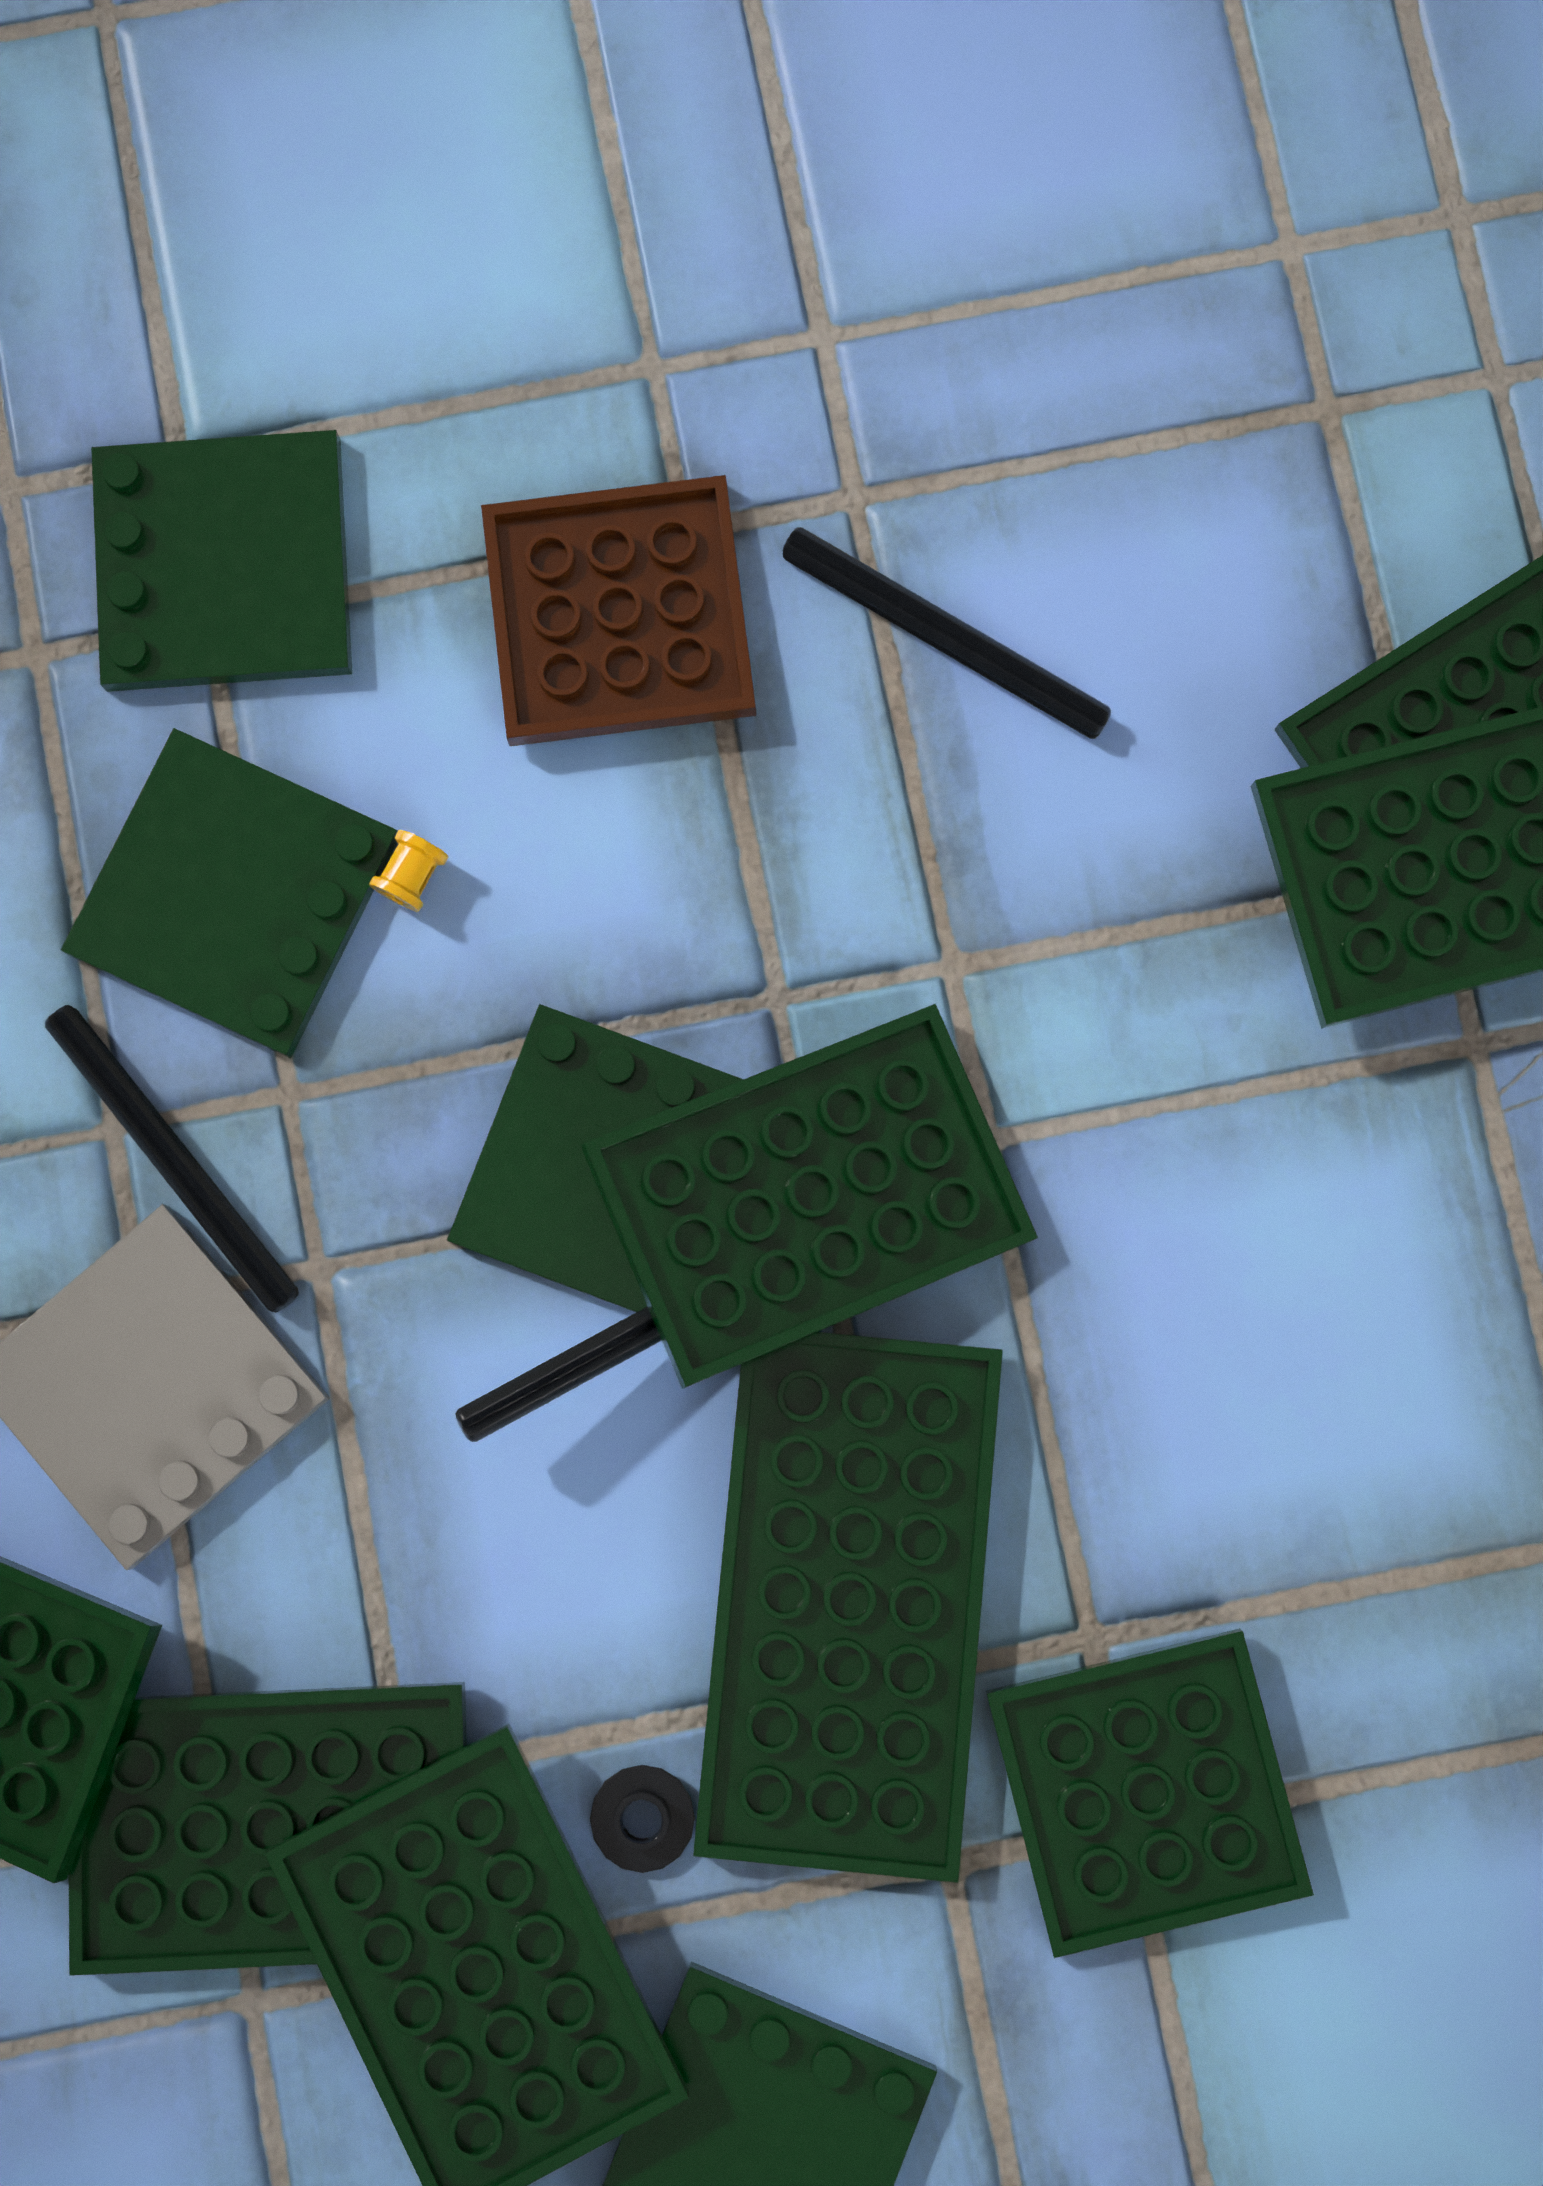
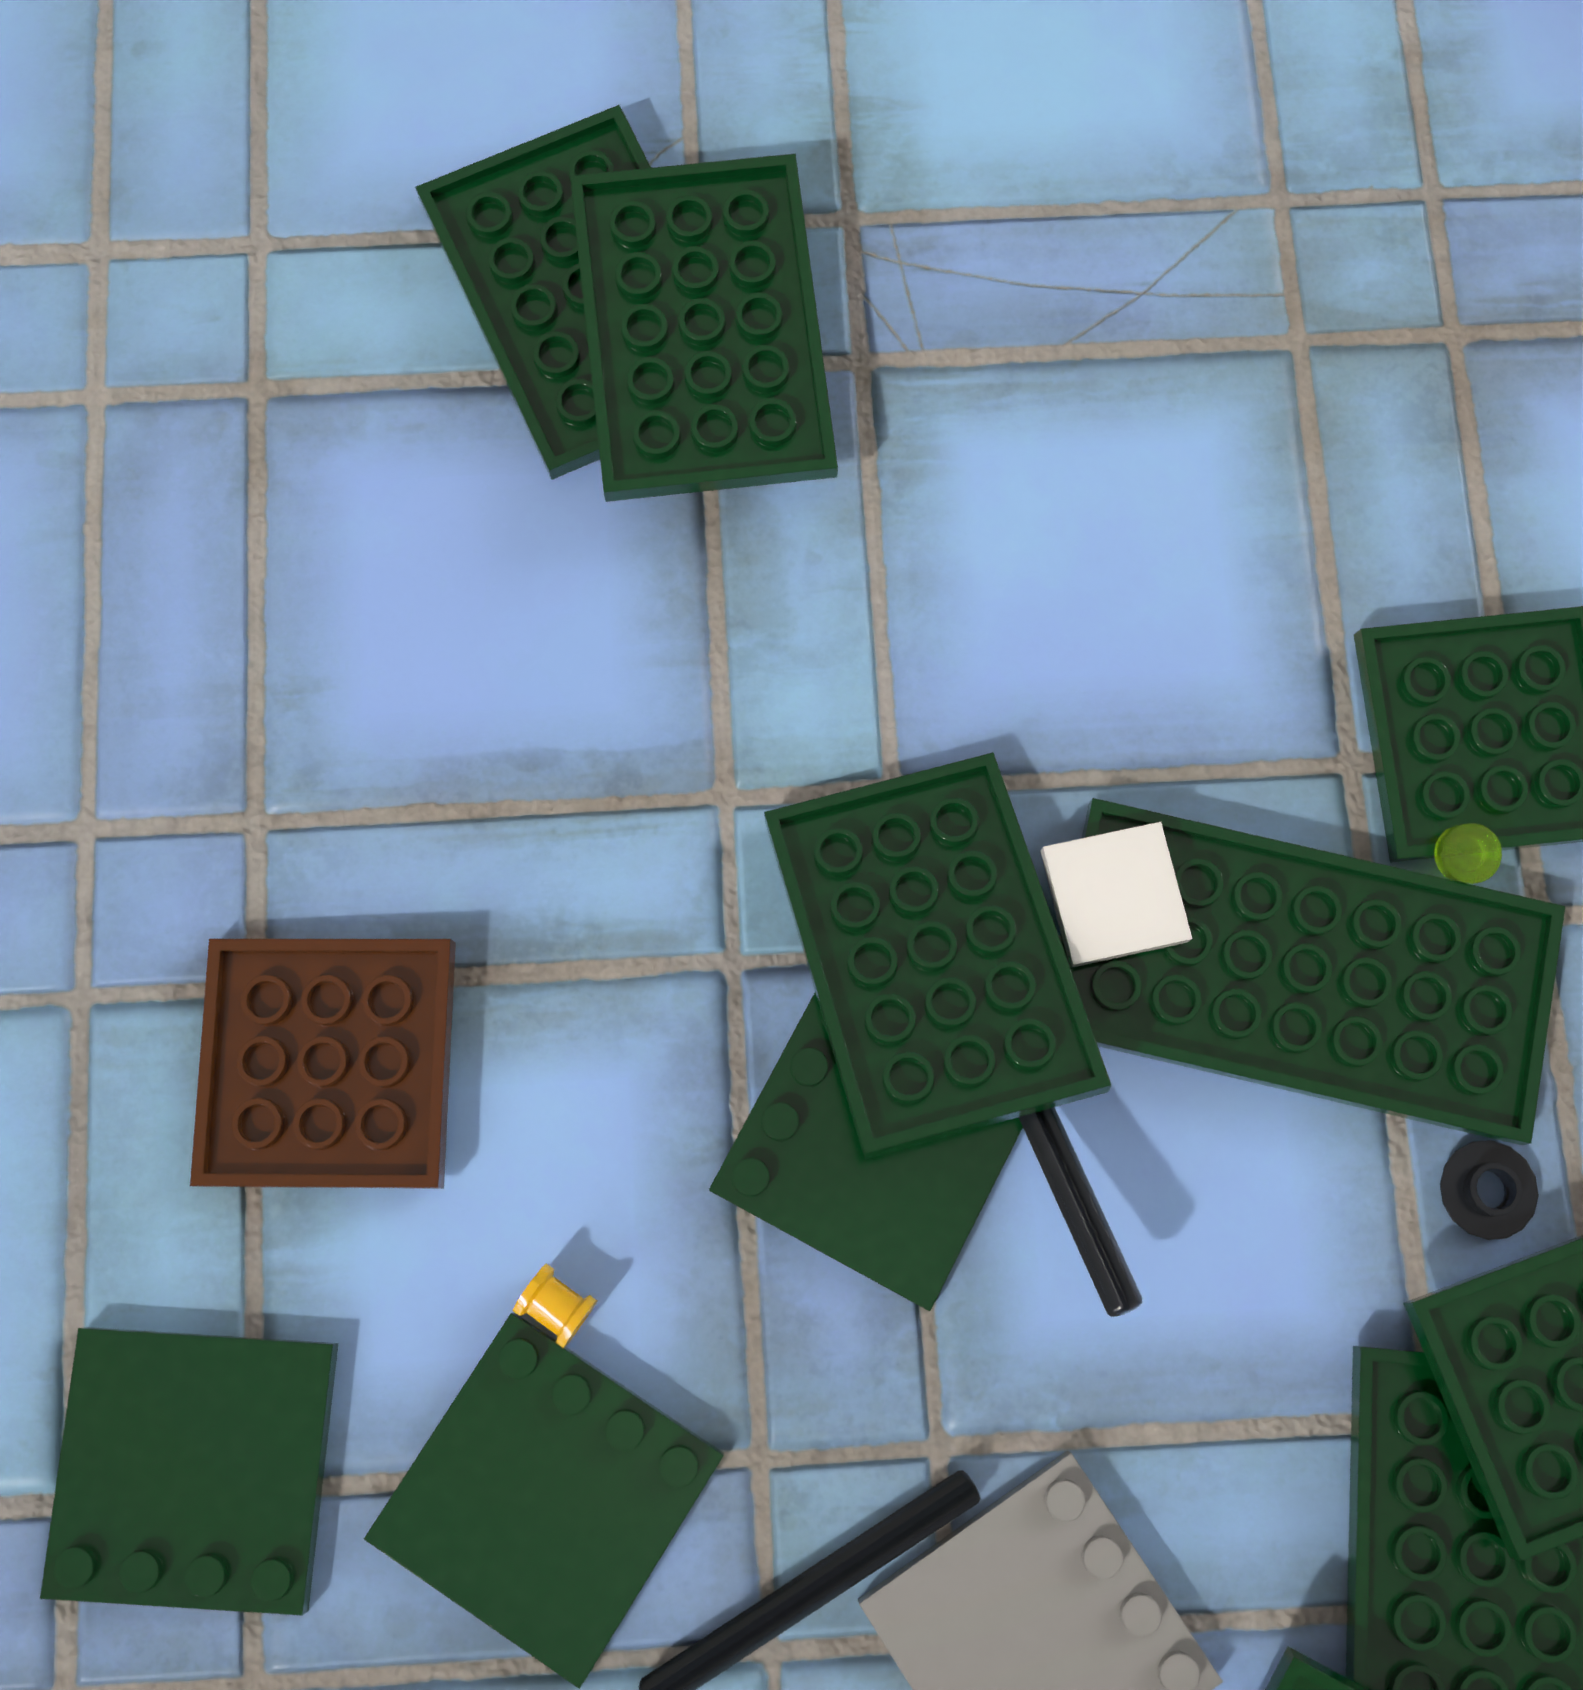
camera: 90 degrees left, 5 degrees down
black axle [783,527,1111,739] -> none
none -> white tile [1040,822,1192,968]
none -> clear neon green tile [1434,823,1502,884]

